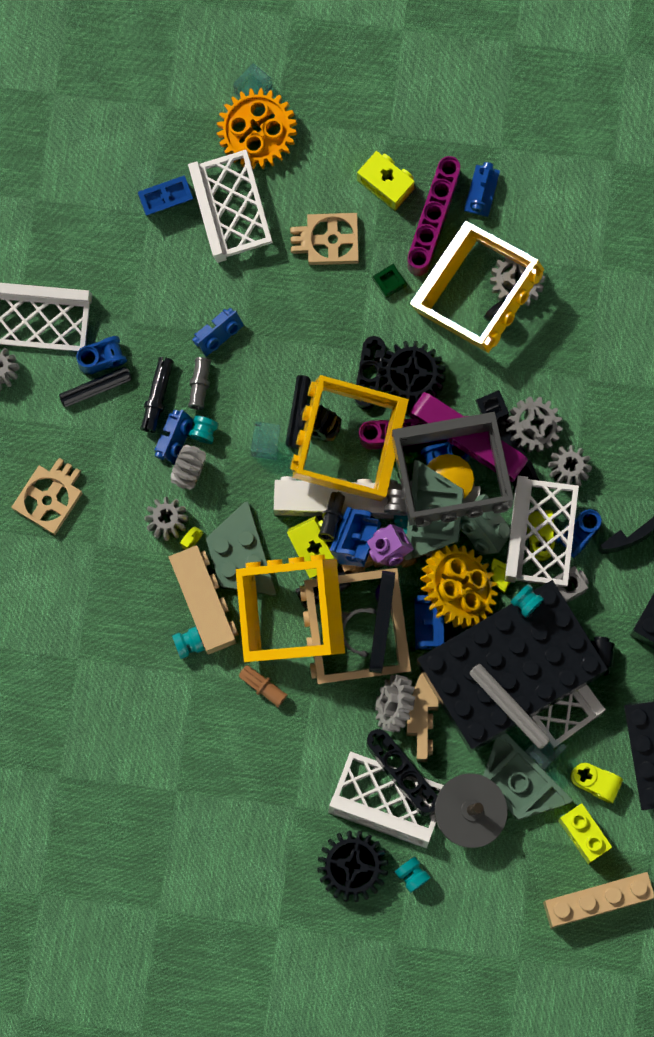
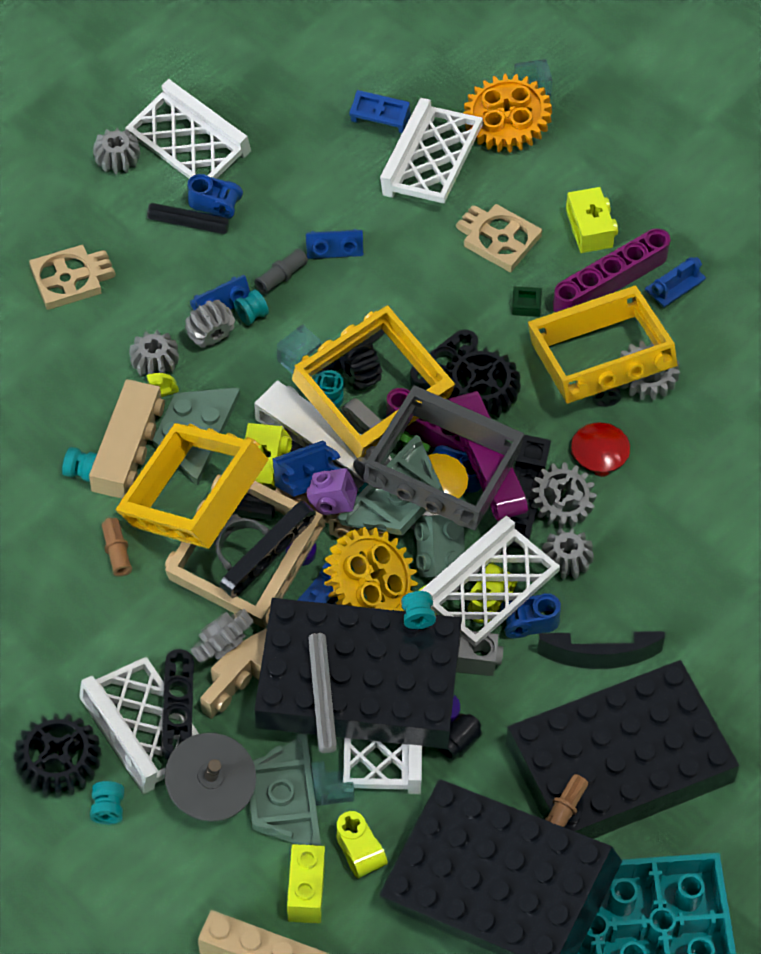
camera: 30 degrees right, 20 degrees down
black pin [140,357,174,433] -> none
black axle [318,491,345,542] -> none
none -> teal wheel [314,370,344,408]
none -> light grey beam [341,398,381,435]
none -> red dish [570,422,630,477]

